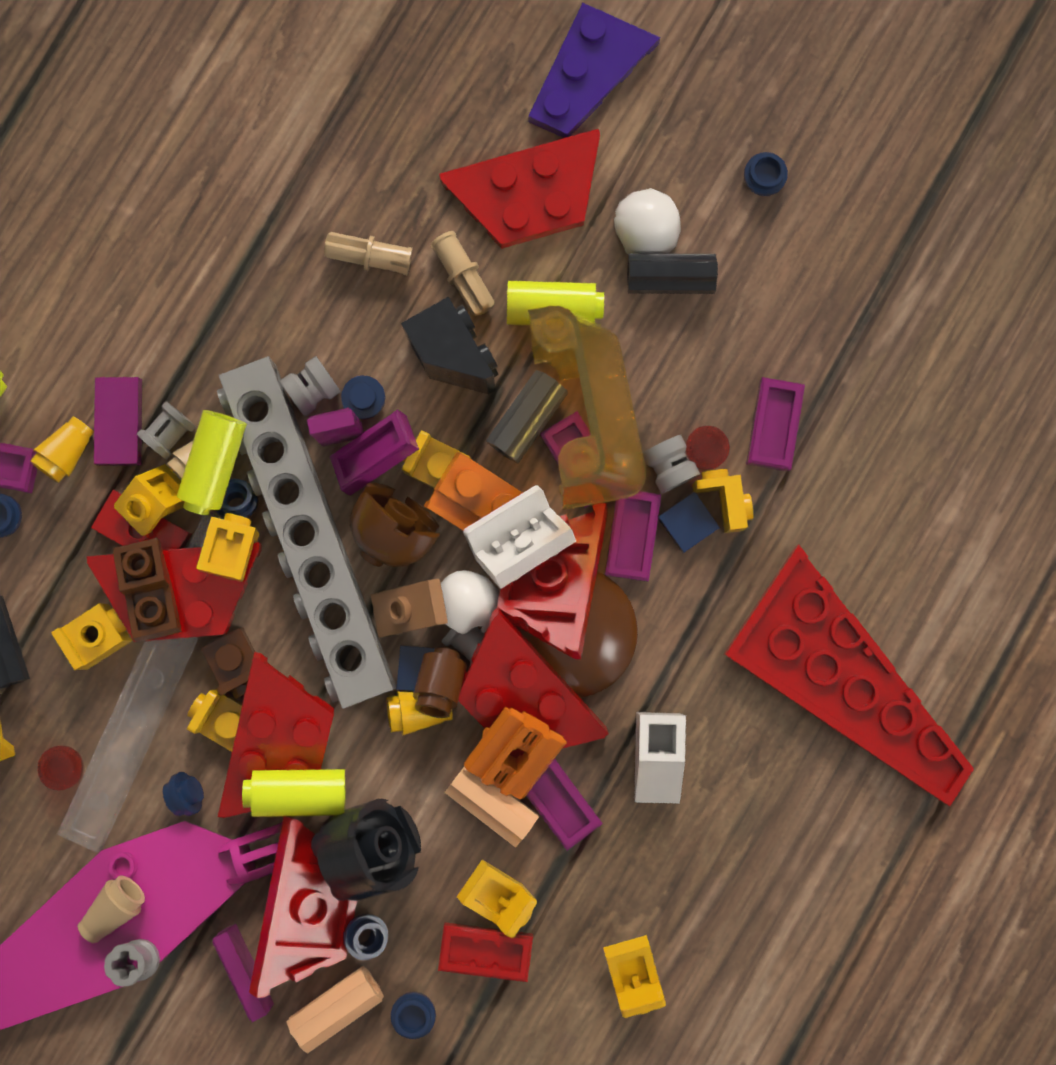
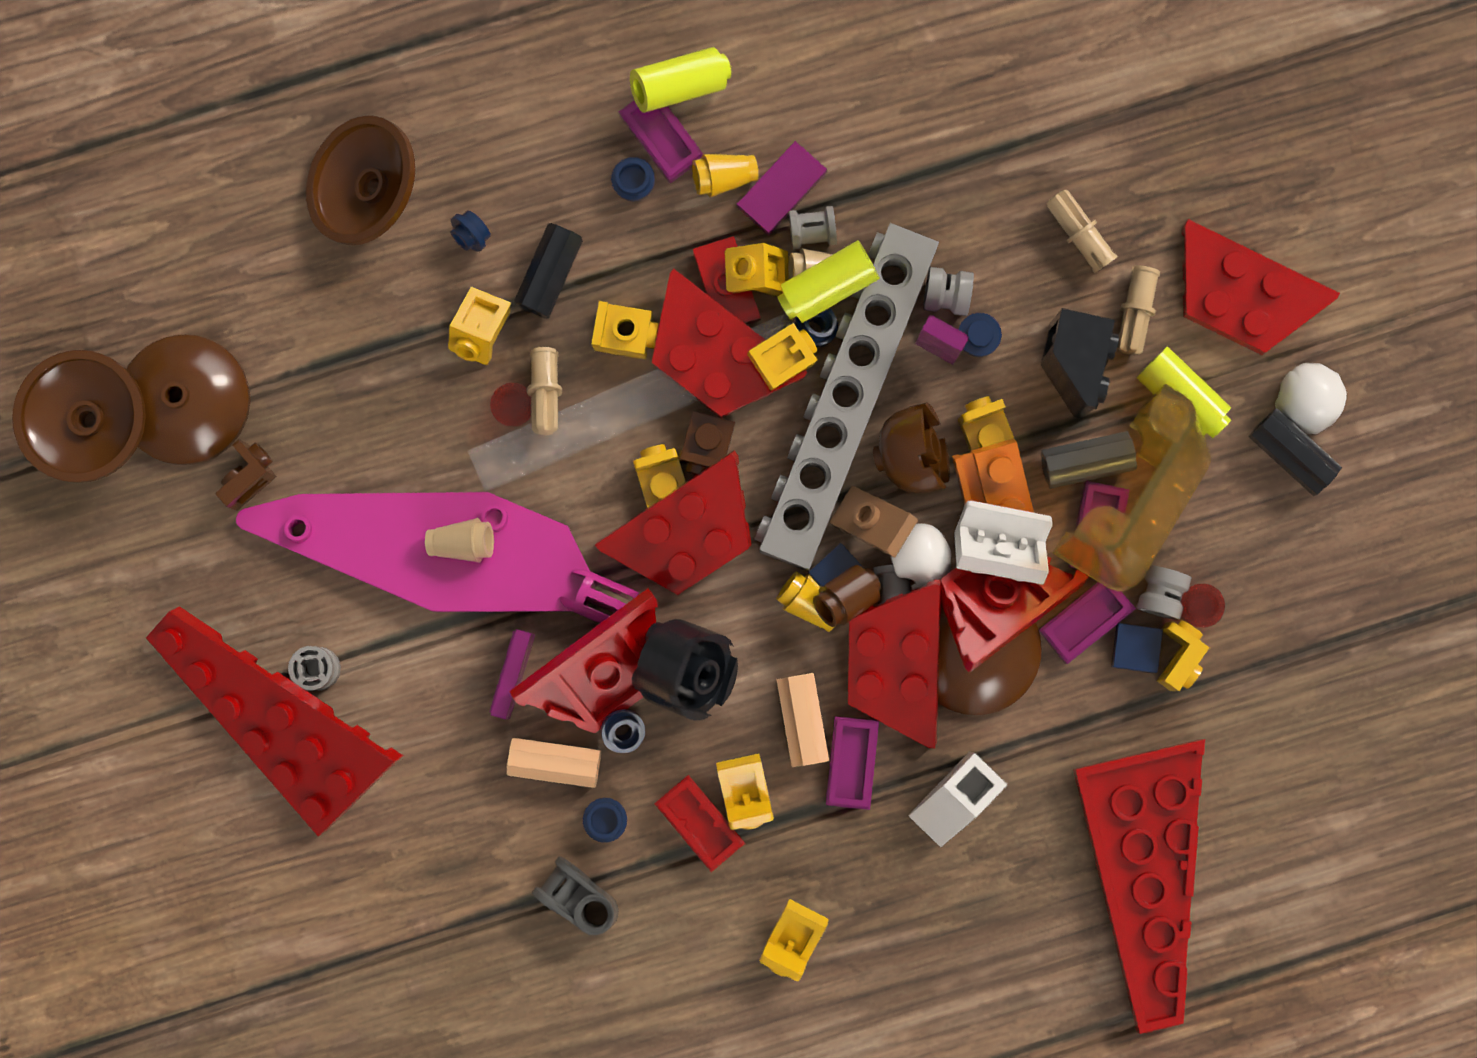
camera: 45 degrees right, 0 degrees up
light grey bush [104,939,160,987] -> none
reddish brown slope [113,538,182,643] -> none
dark blue plate [163,772,204,816] -> none
neon yellow brick [242,769,346,817] -> none
magenta tile [330,409,419,496] -> none
orange piece [464,707,567,800] -> none
dark purple wing [528,2,660,138] -> none
dark blue plate [744,152,788,196] -> none
magenta tile [746,377,805,472] -> none
none -> tan axle [527,347,562,436]

